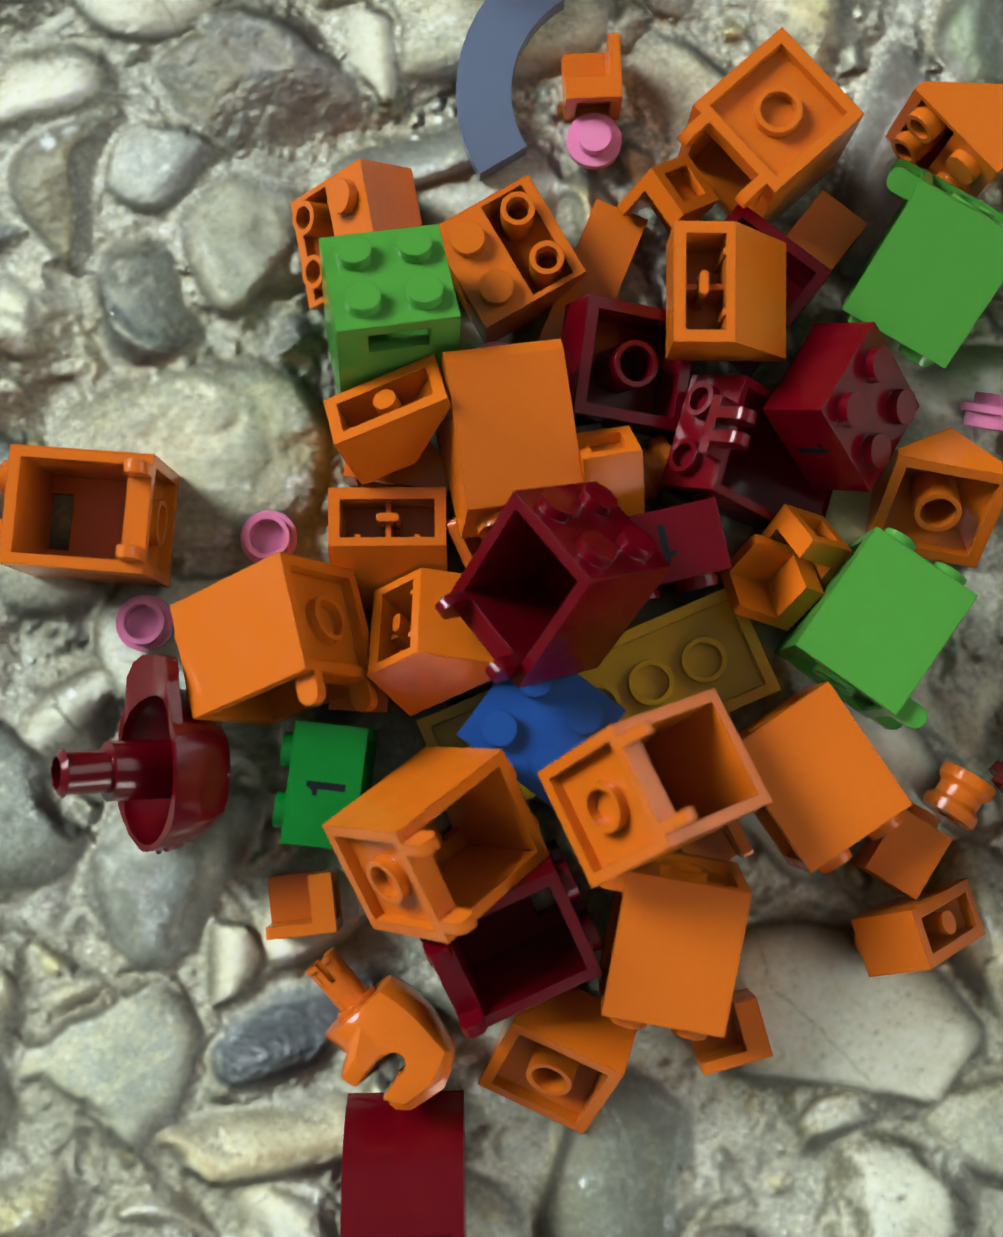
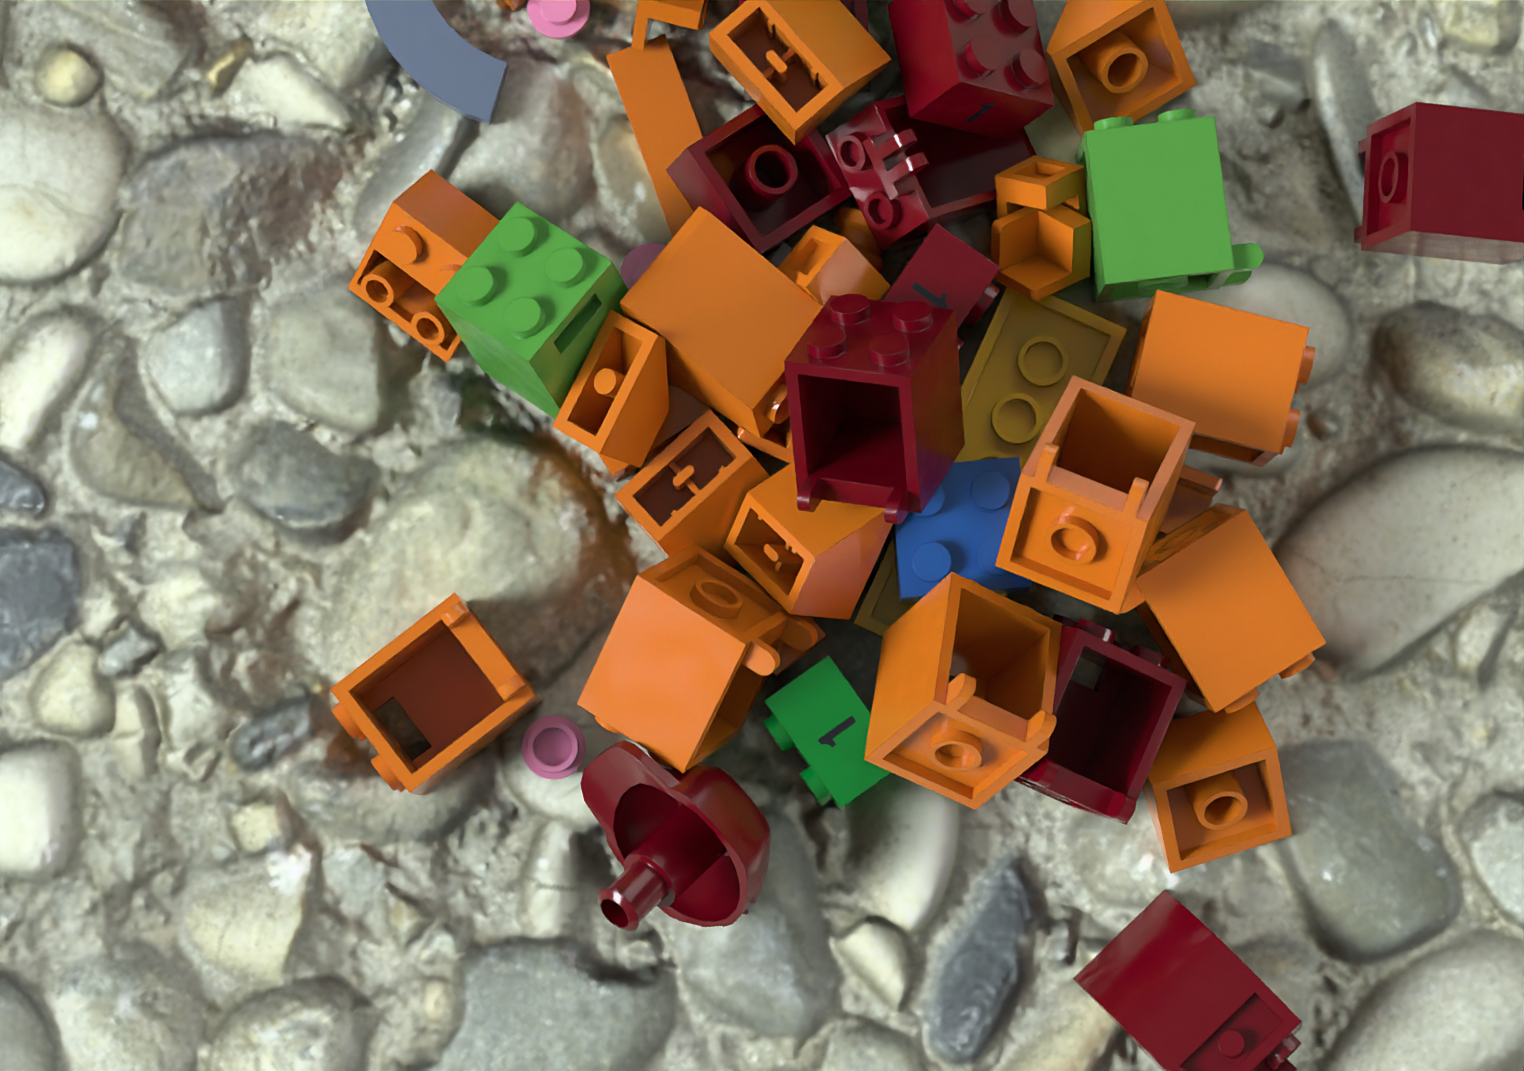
camera: 40 degrees left, 0 degrees up
bright pink plate [240,510,298,563] -> none
orange panel [265,868,343,940] -> none
orange piece [305,947,456,1110] -> none
orange slope [439,174,586,343] -> none
orange panel [690,988,773,1075] -> none
orange slope [851,878,986,977] -> none
orange brick [852,803,953,900] -> none
orange wheel [921,761,997,832] -> none

